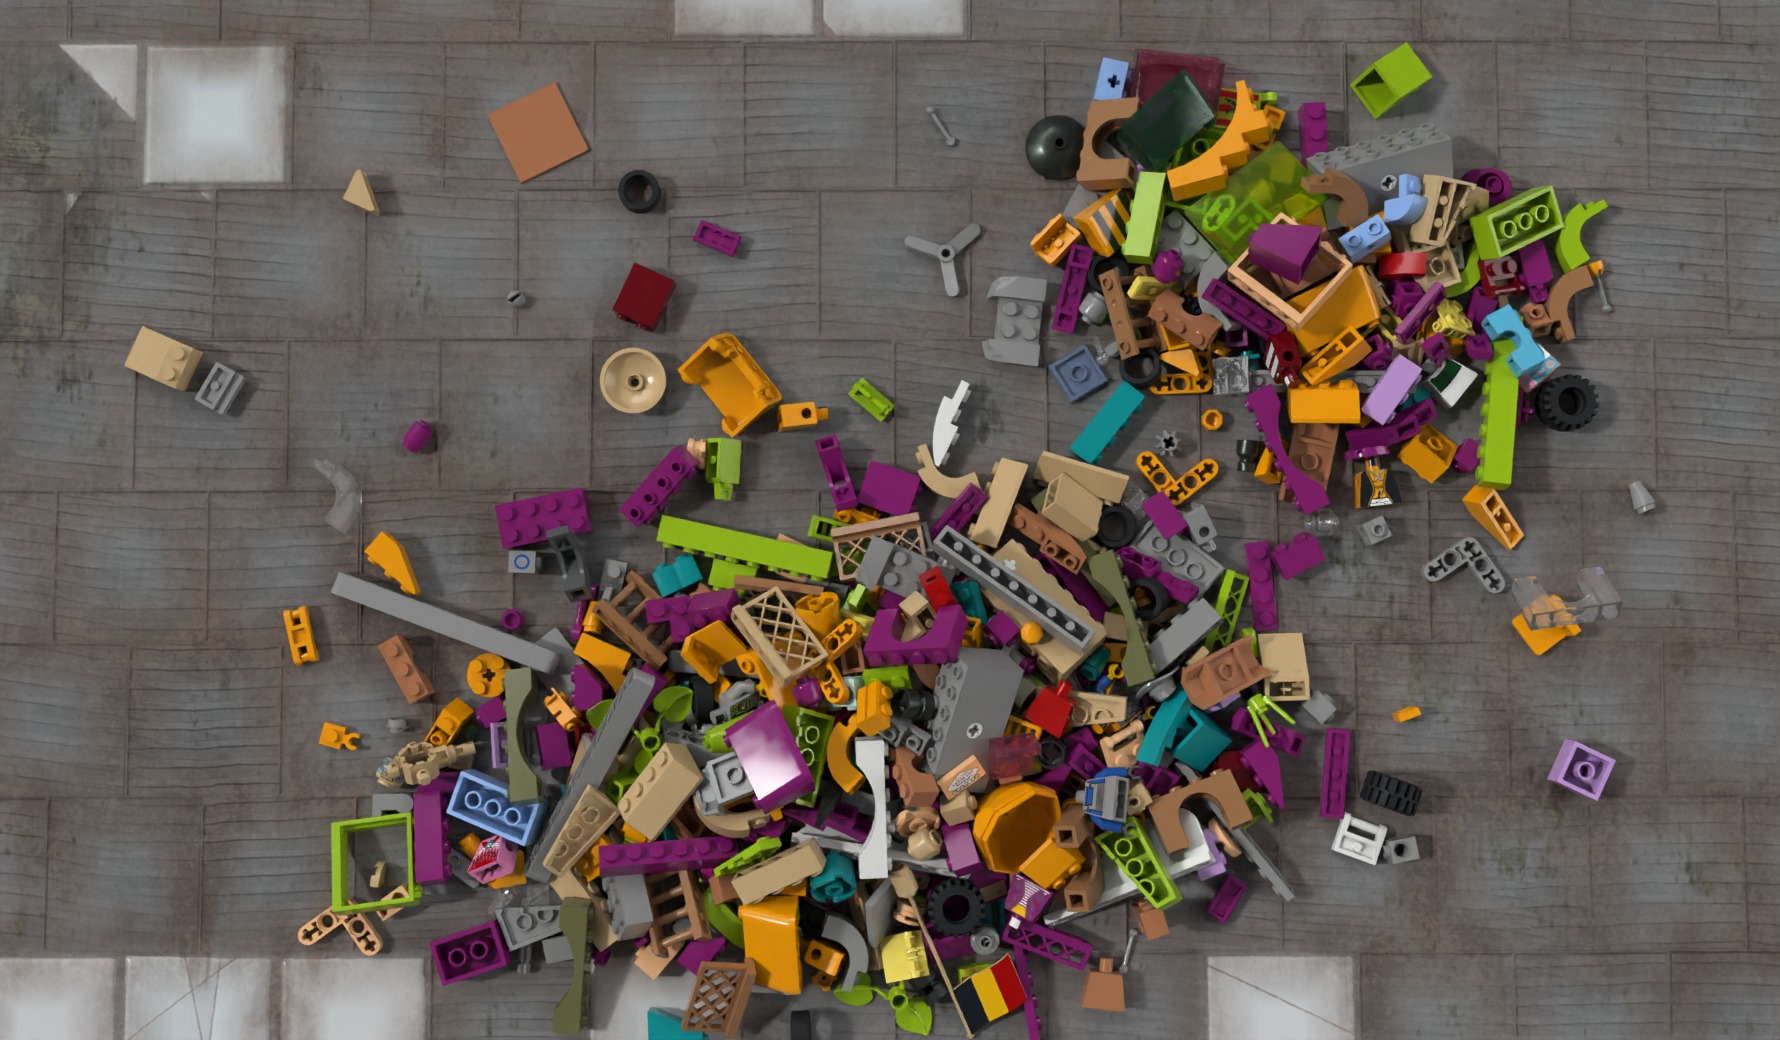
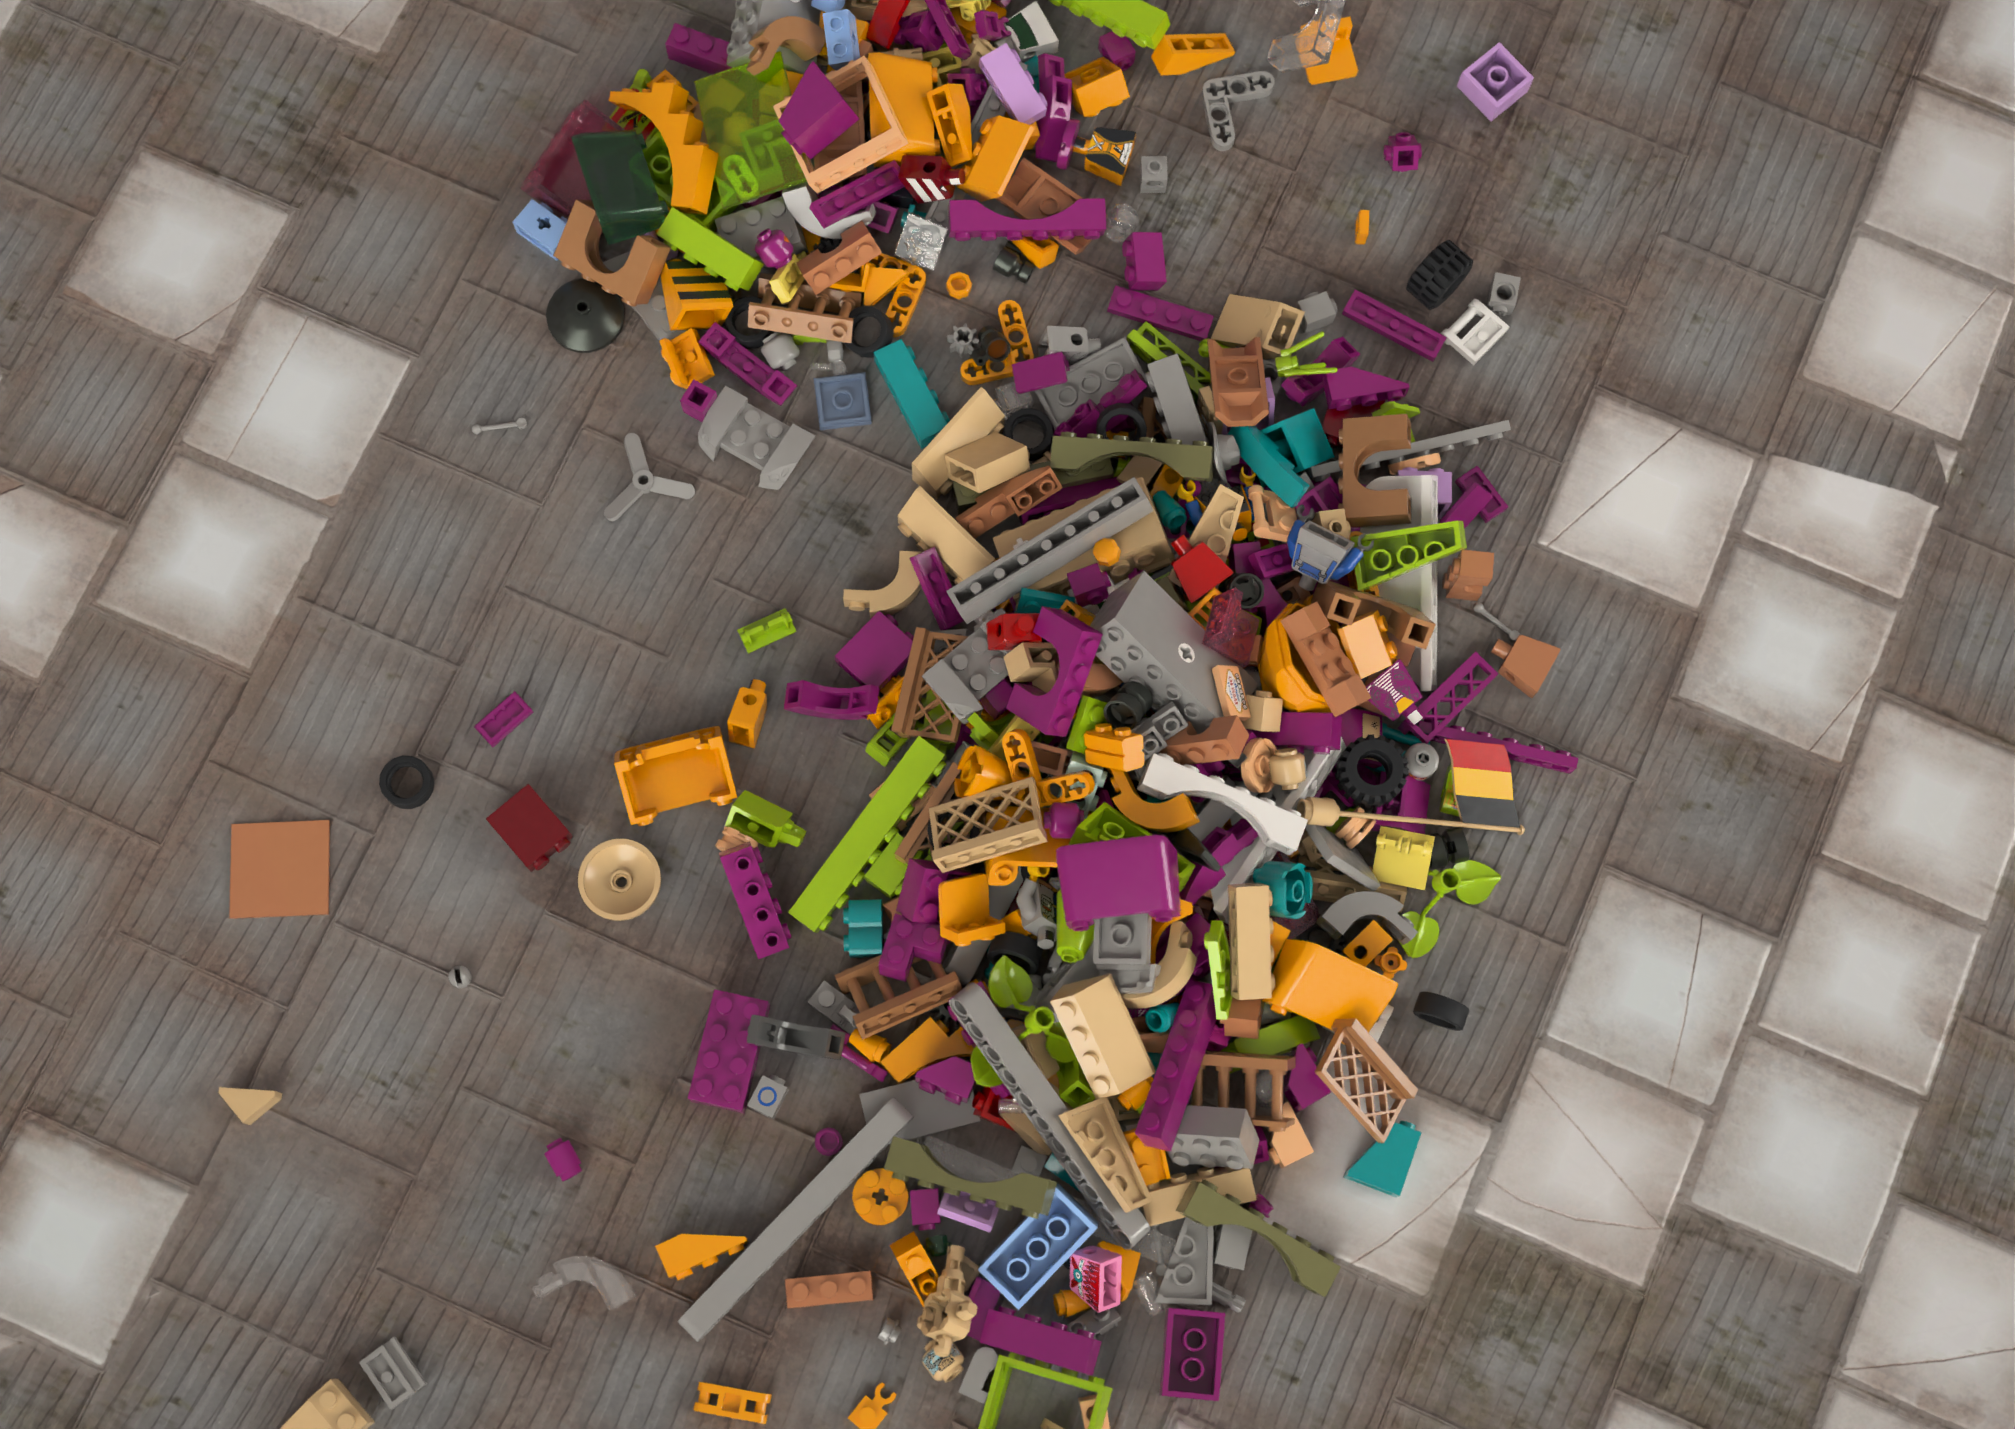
camera: 70 degrees left, 10 degrees down
magenta brick [534,722,574,771] -> none
light orange hinge [544,687,585,732] -> none
white slope [932,380,971,468] -> none
light orange plate [1210,340,1232,357] -> none
none -> magenta brick [680,379,718,422]
none -> pearl dark grey piece [971,326,1011,366]
none -> teal cone [1145,1002,1180,1033]
none -> nougat piece [1281,602,1371,717]
none -> magenta brick [1383,132,1422,172]
none -> magenta slope [1440,482,1493,529]

